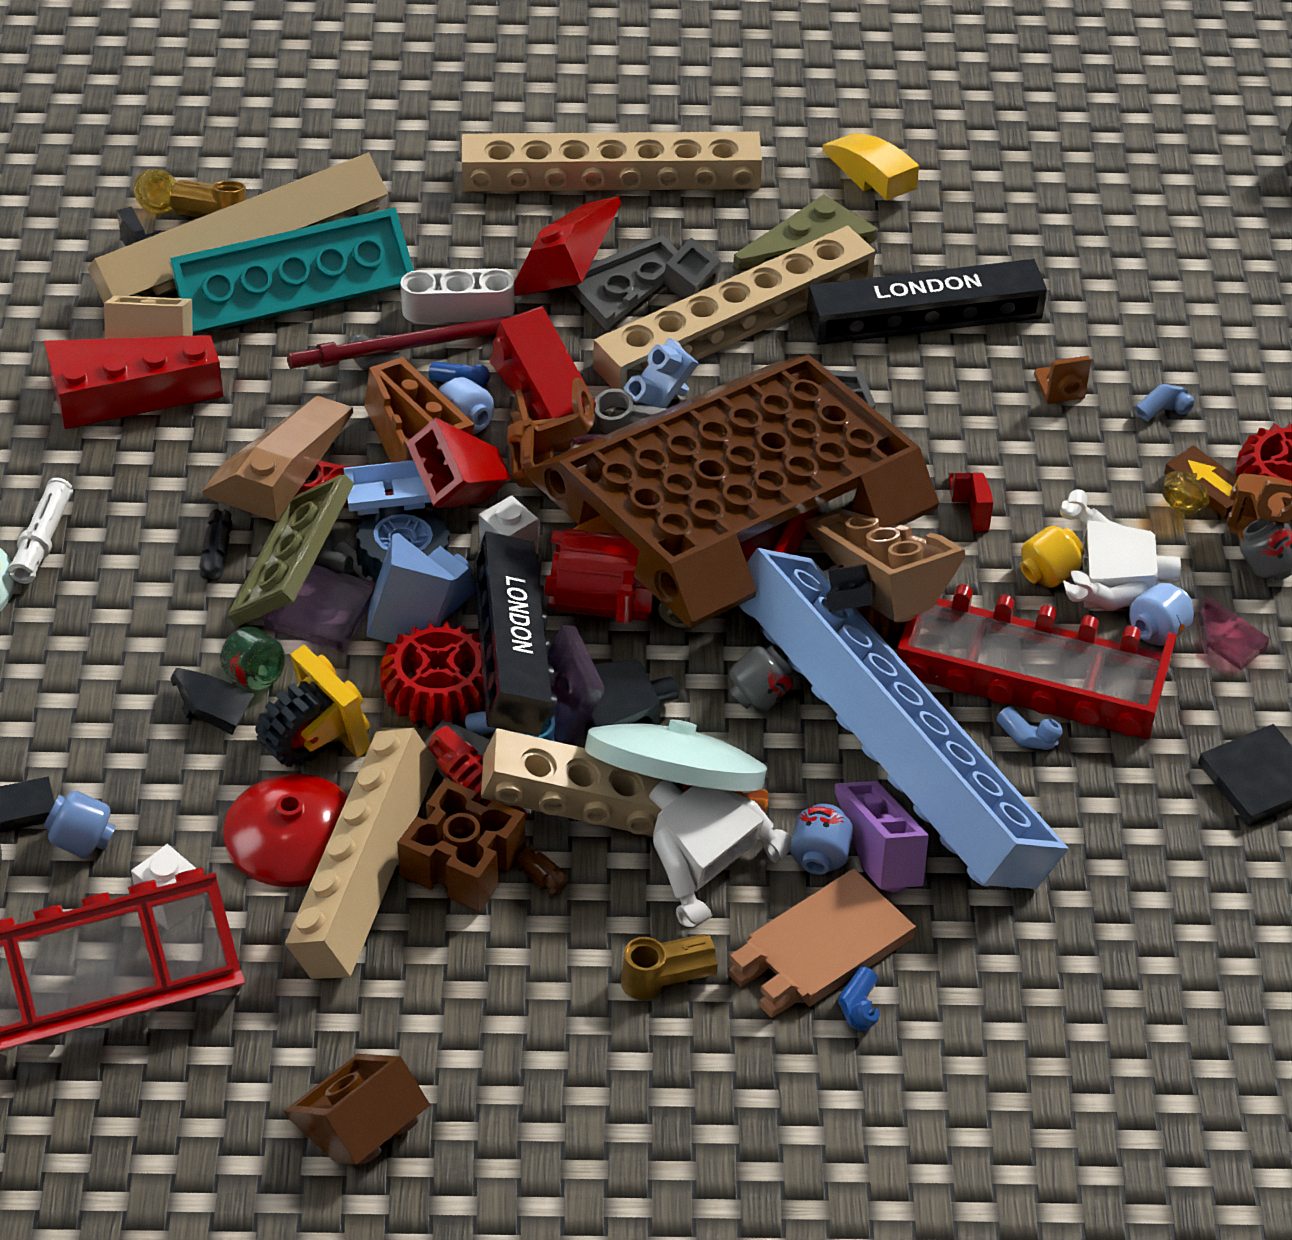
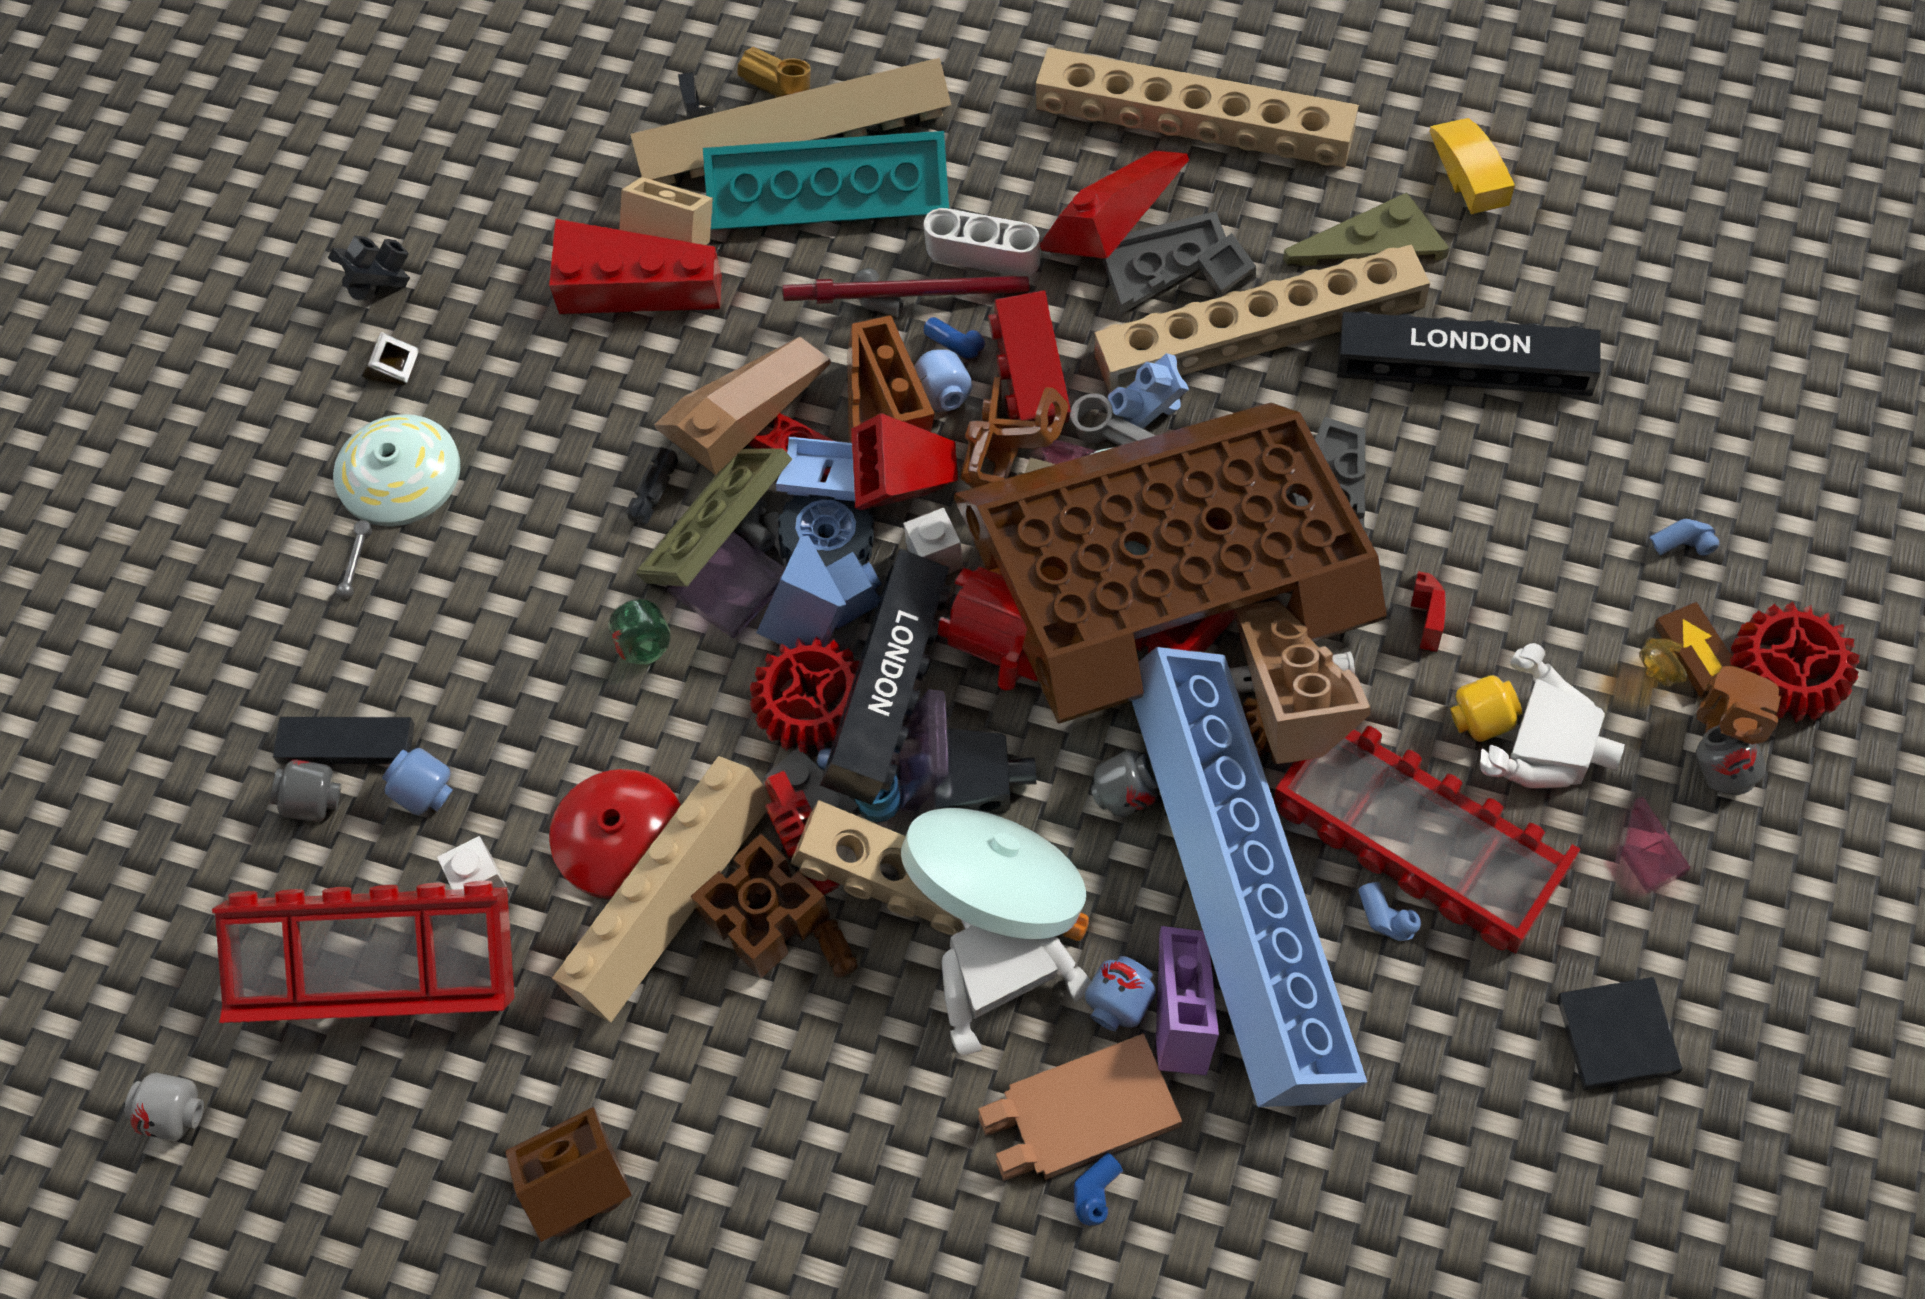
camera: 25 degrees right, 15 degrees up
white pin [8,477,73,584] -> none
clear yellow hat [134,169,176,214] -> none
black slope [170,668,254,735] -> none
plate [255,644,370,767] -> none
pearl gold piece [621,934,718,1000] -> none
black slope [826,564,876,612] -> none
dark orange bracket [1034,356,1092,404] -> none
light blue head [1129,583,1194,646] -> none

